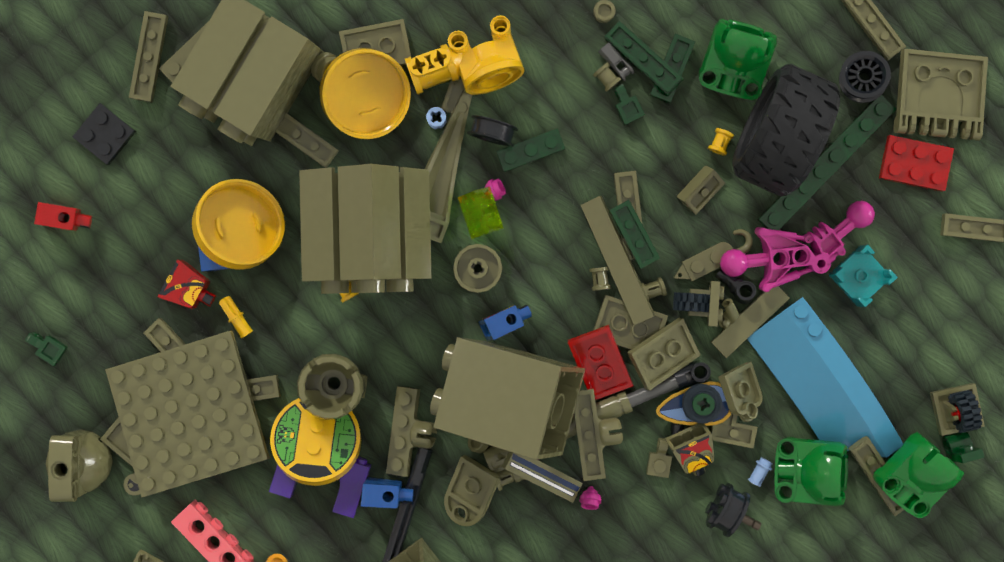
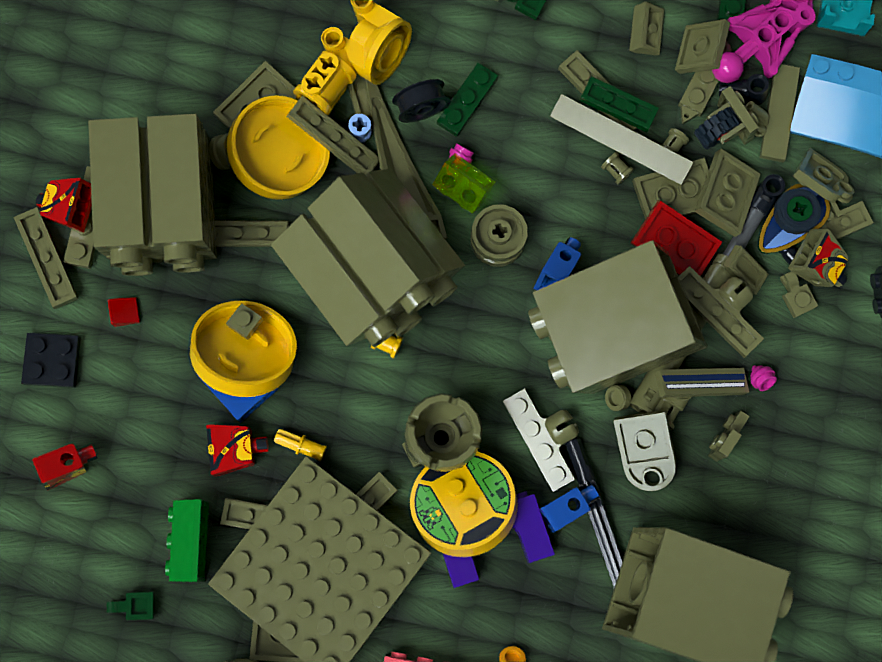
camera: 45 degrees left, 10 degrees down
none -> torso [36,178,92,232]
none -> red slope [108,297,140,327]
none -> green slope [165,499,209,582]
none -> olive plate [226,303,263,340]
none -> olive tile [286,95,379,174]
none -> olive tile [675,19,730,74]
none -> olive plate [708,411,750,461]
none -> olive tile [723,245,768,295]

